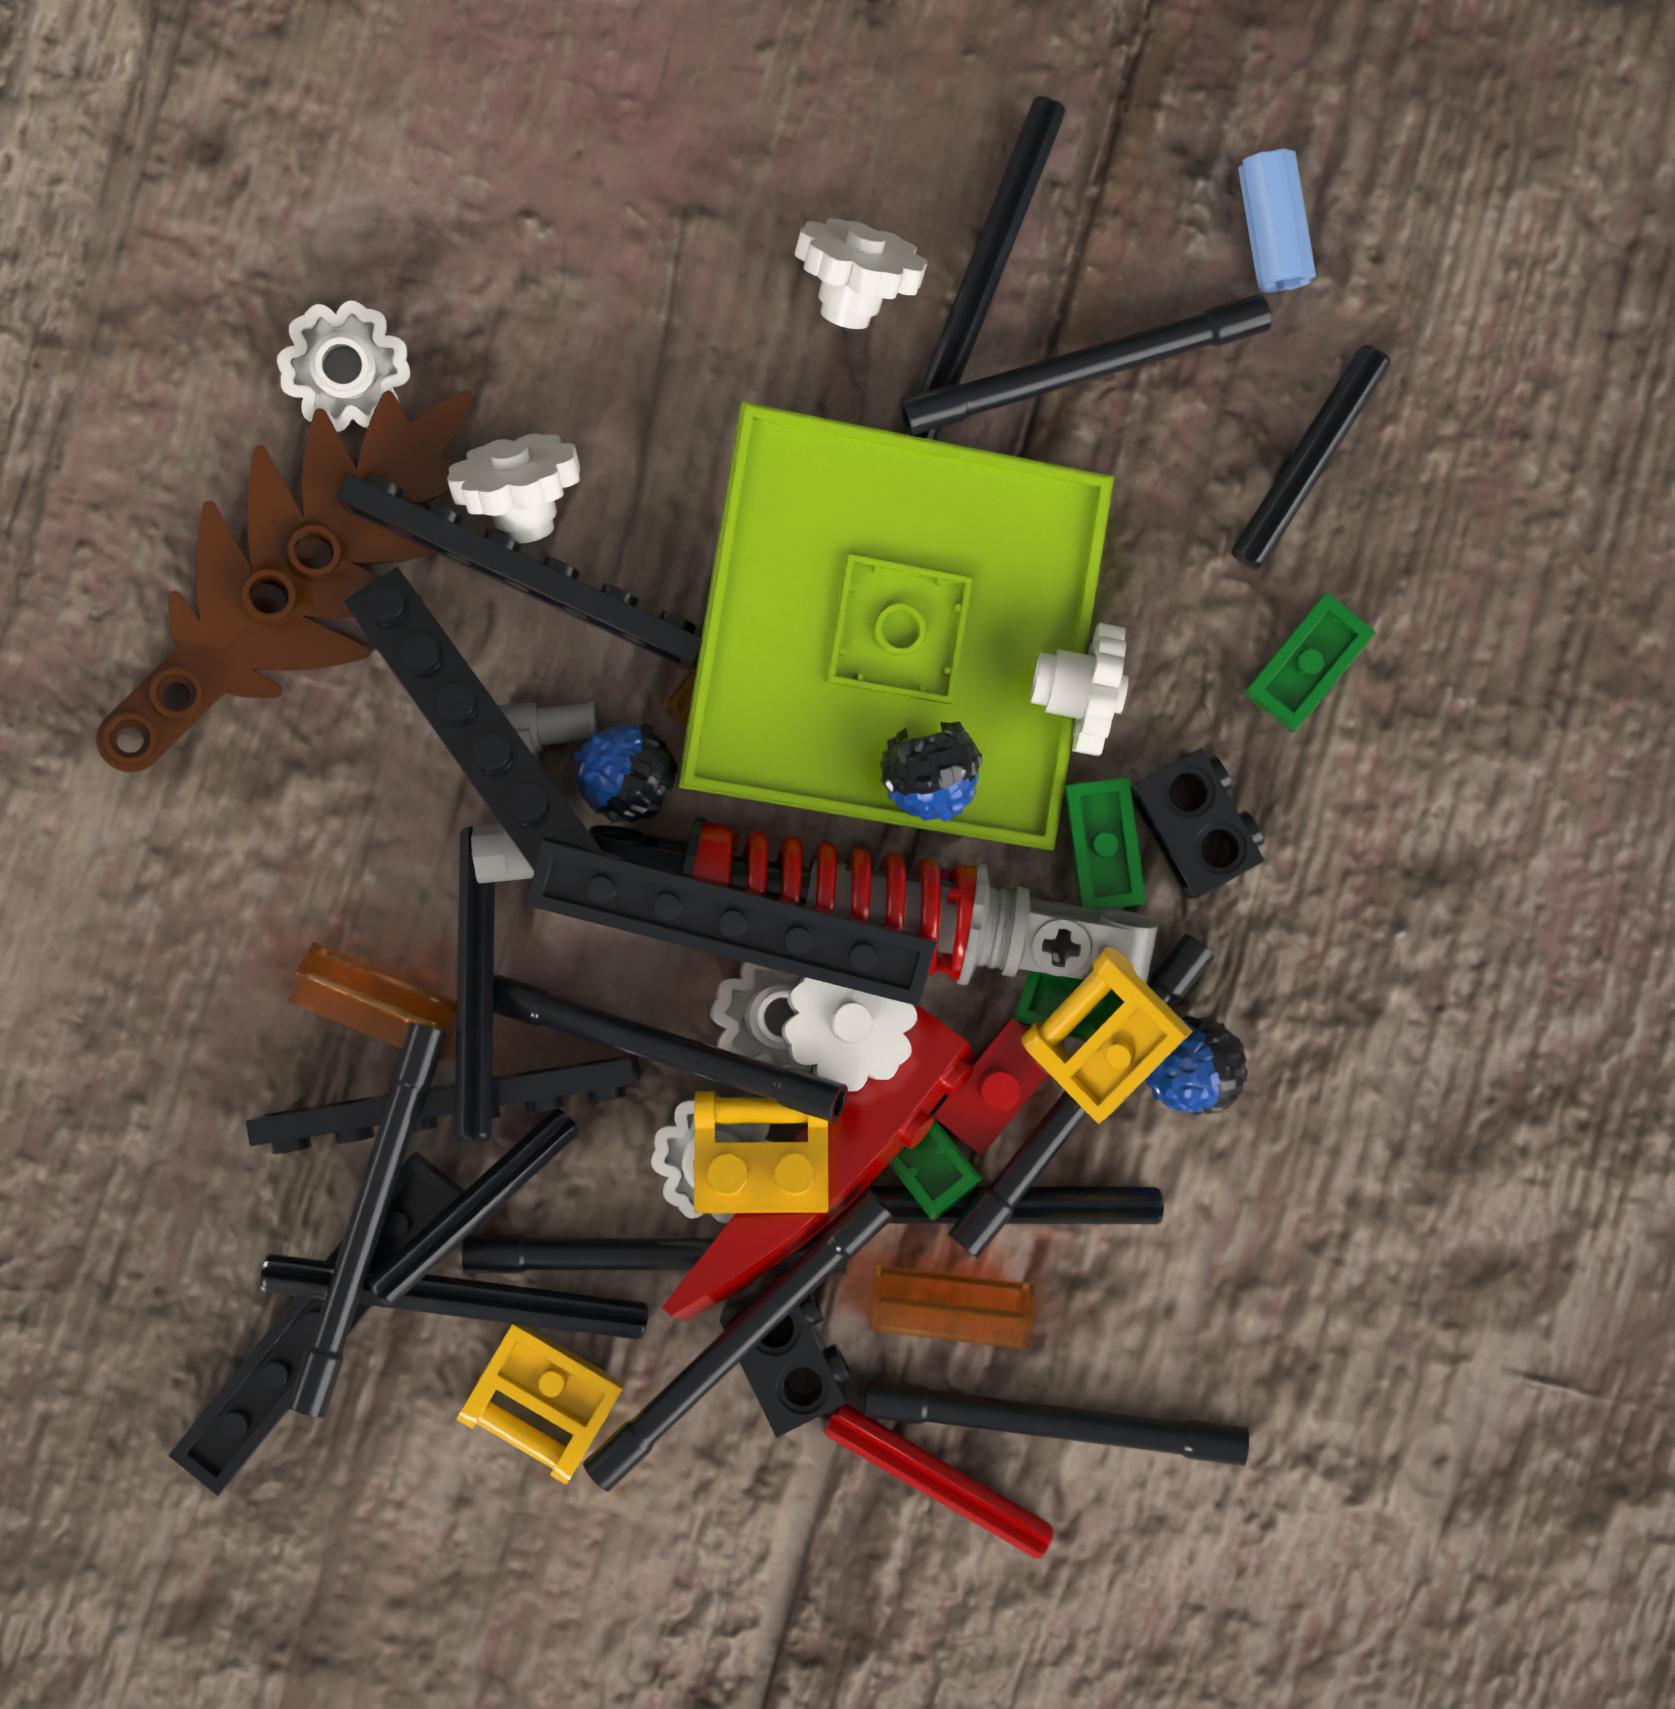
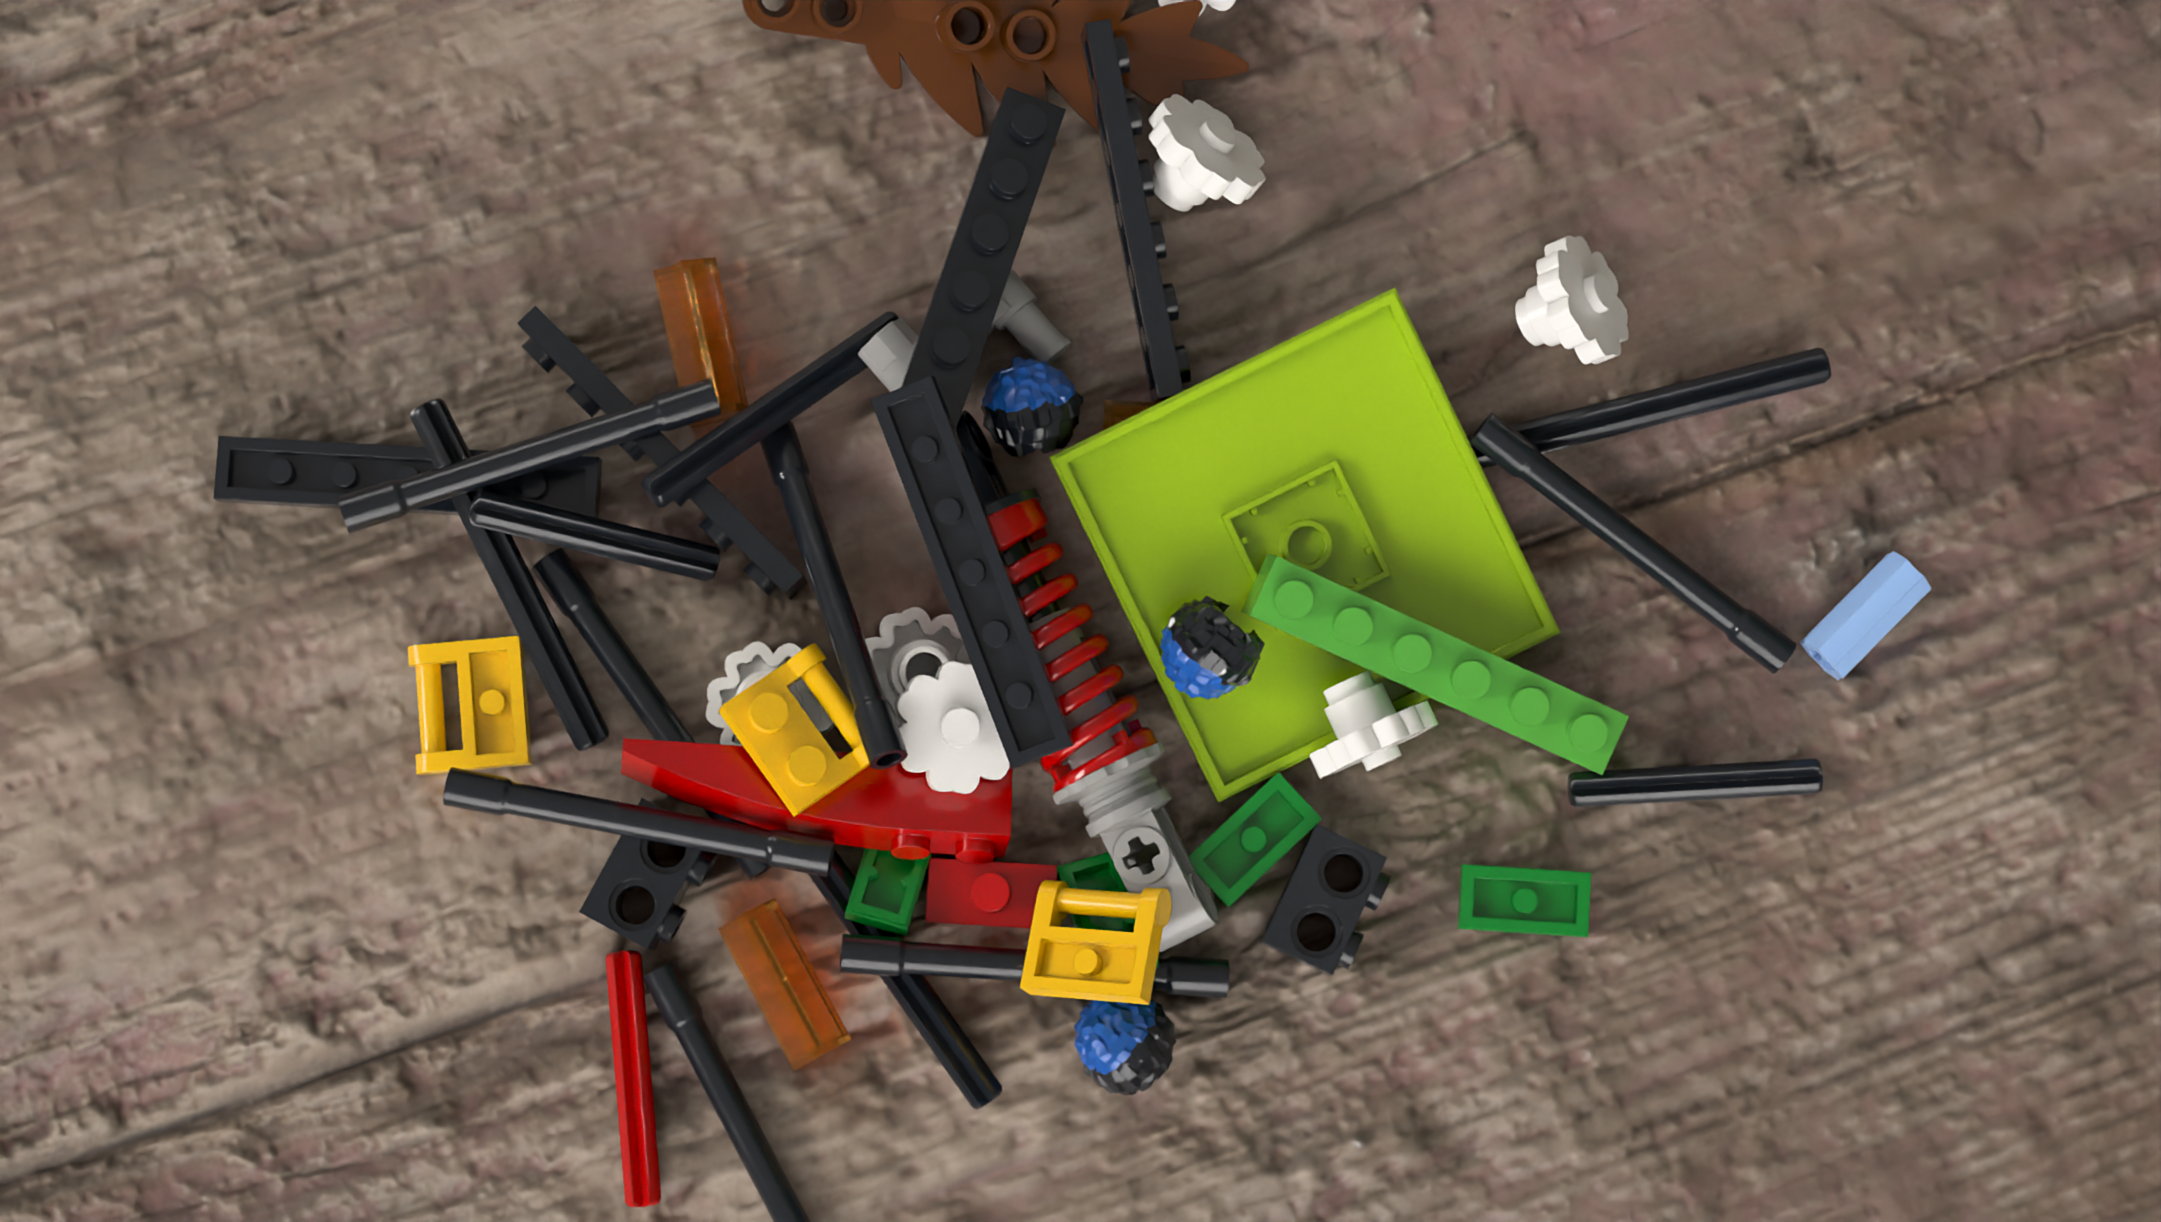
camera: 55 degrees right, 5 degrees down
none -> bright green brick [1241,553,1629,775]

